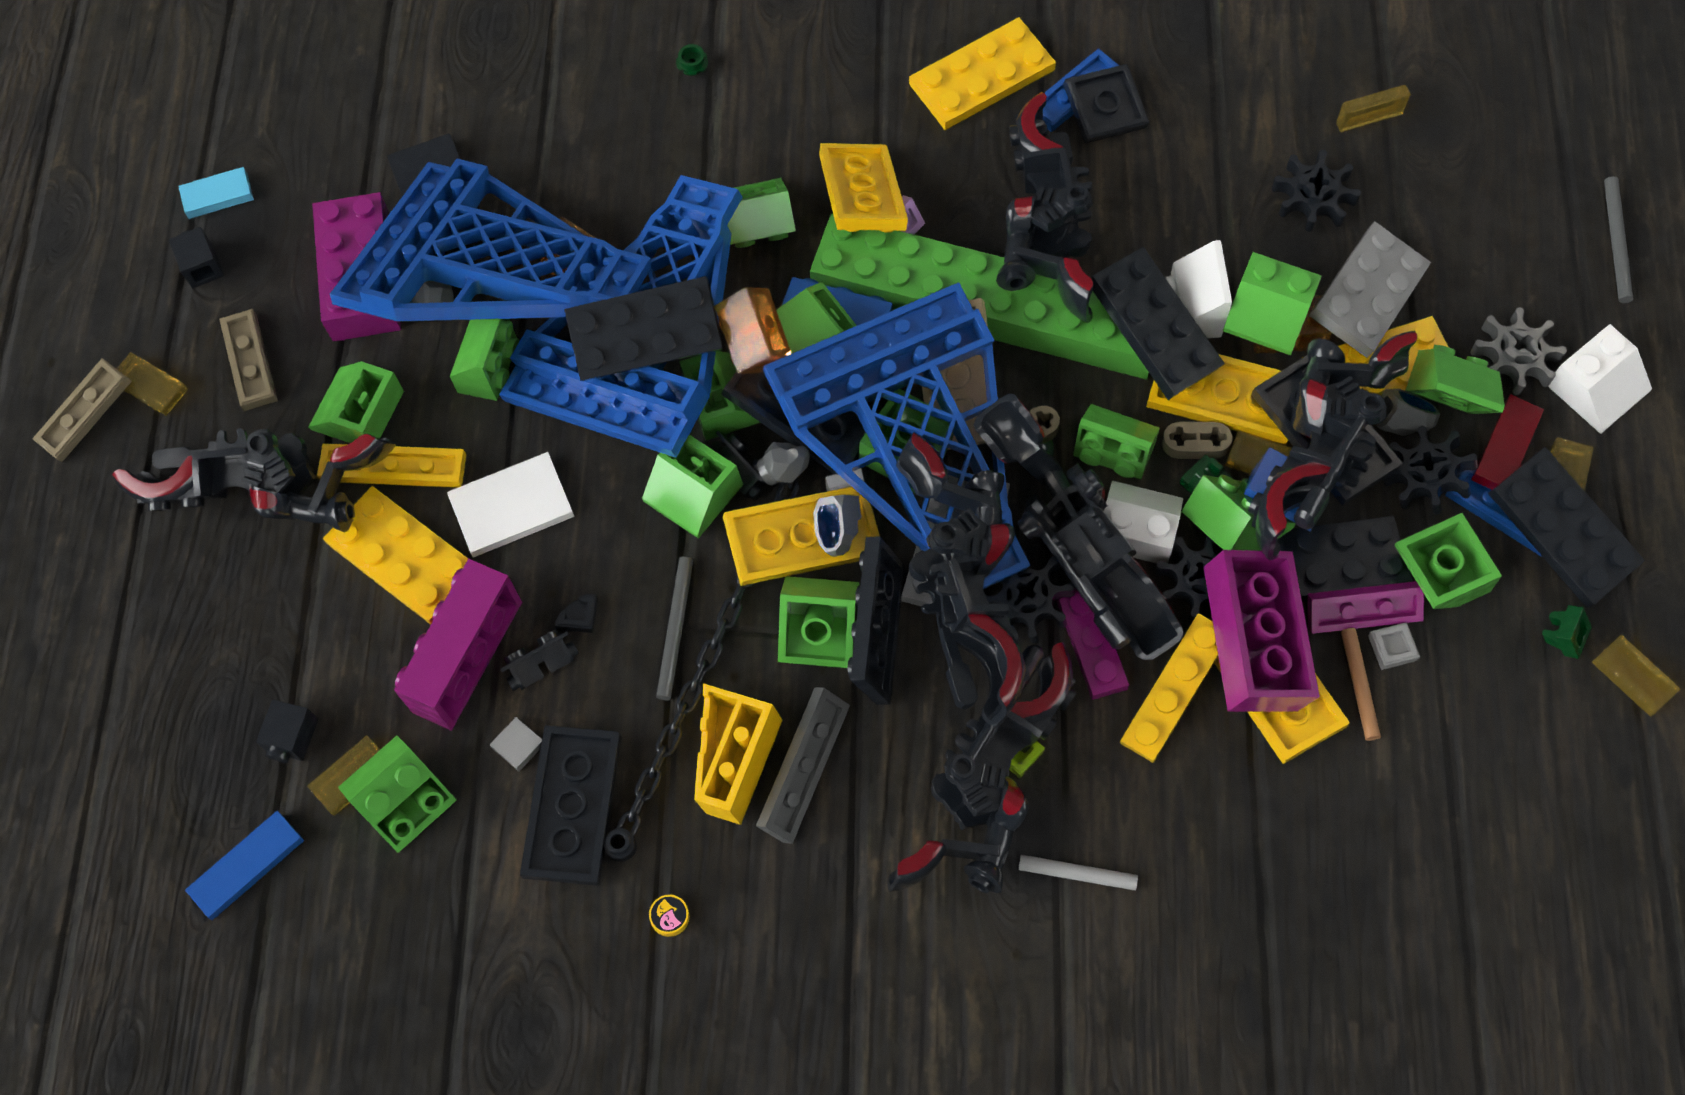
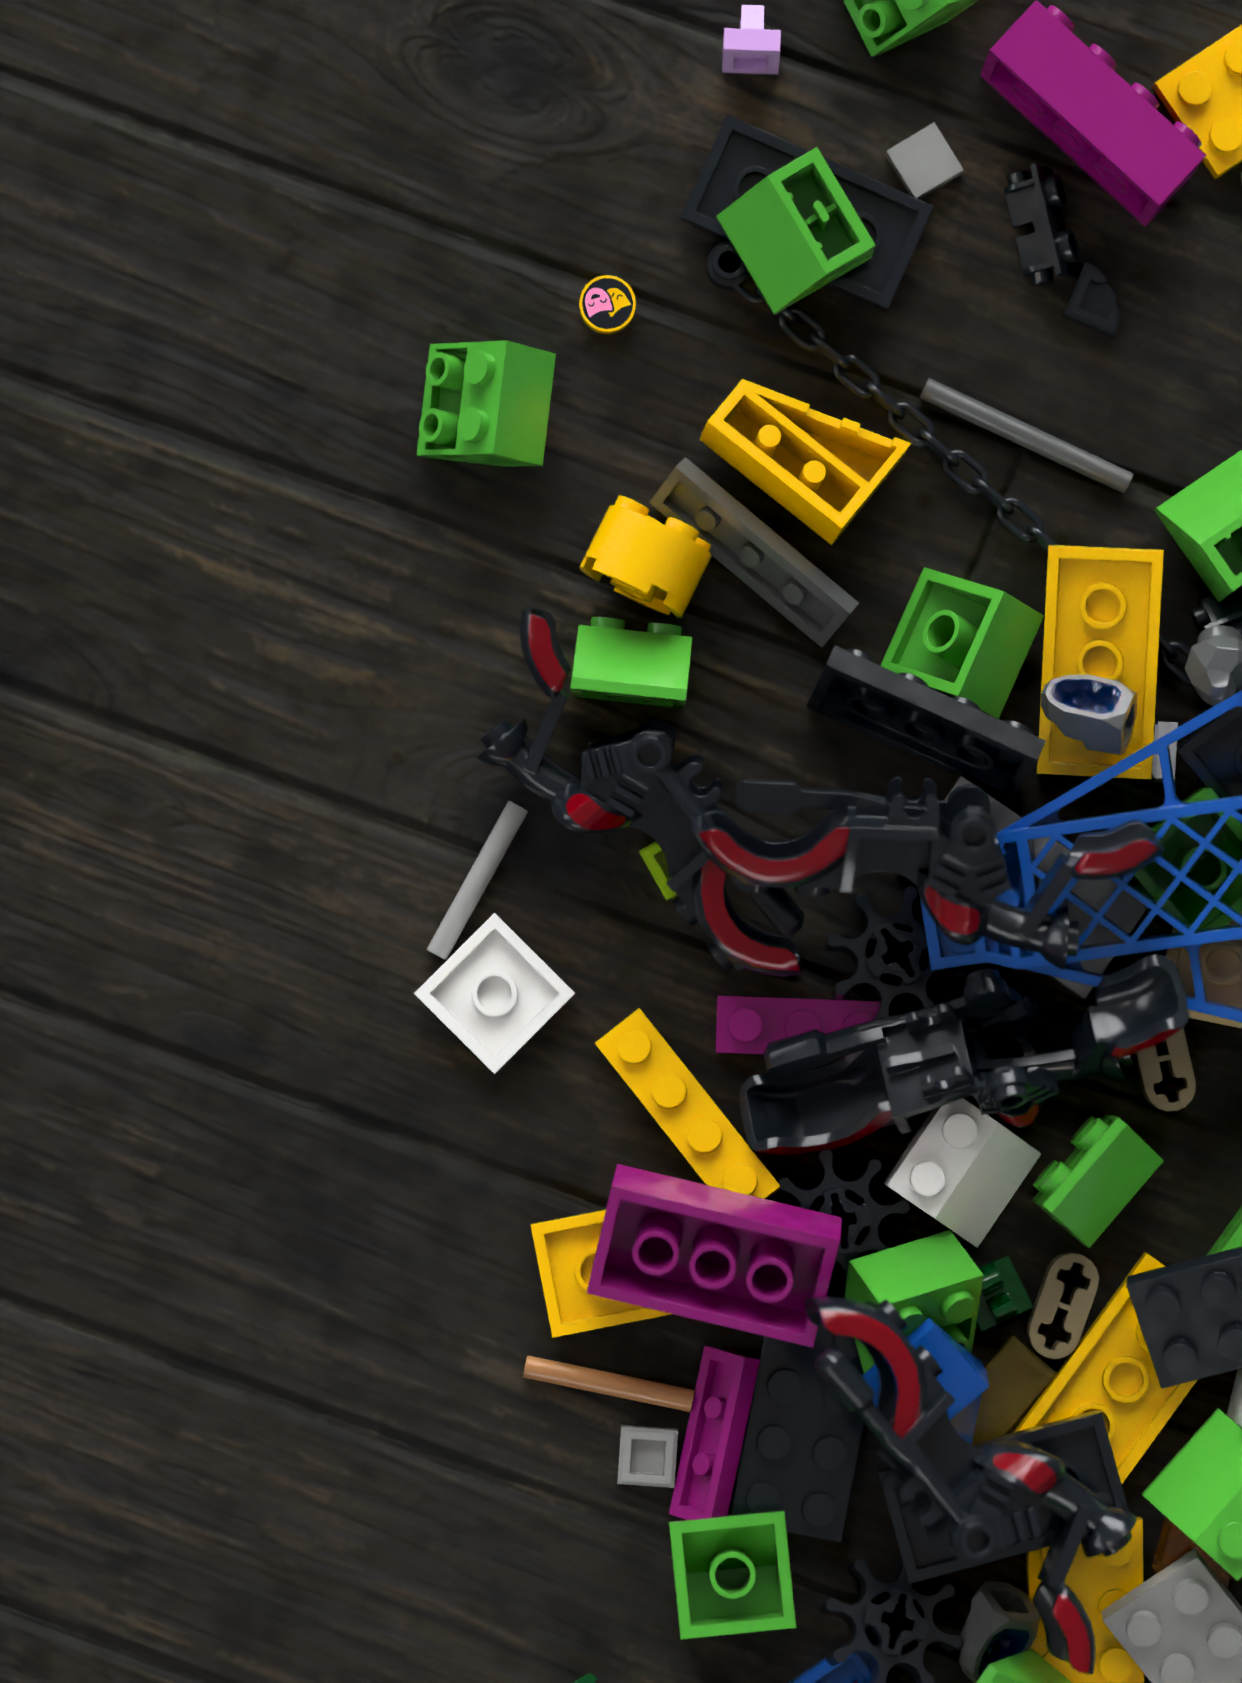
camera: 105 degrees right, 20 degrees up
none -> white plate [414,913,575,1074]
none -> bright green slope [417,340,556,467]
none -> bright green slope [571,617,692,709]
none -> yellow brick [579,495,712,618]
none -> bright green slope [716,147,876,315]
none -> lavender tile [722,5,781,74]

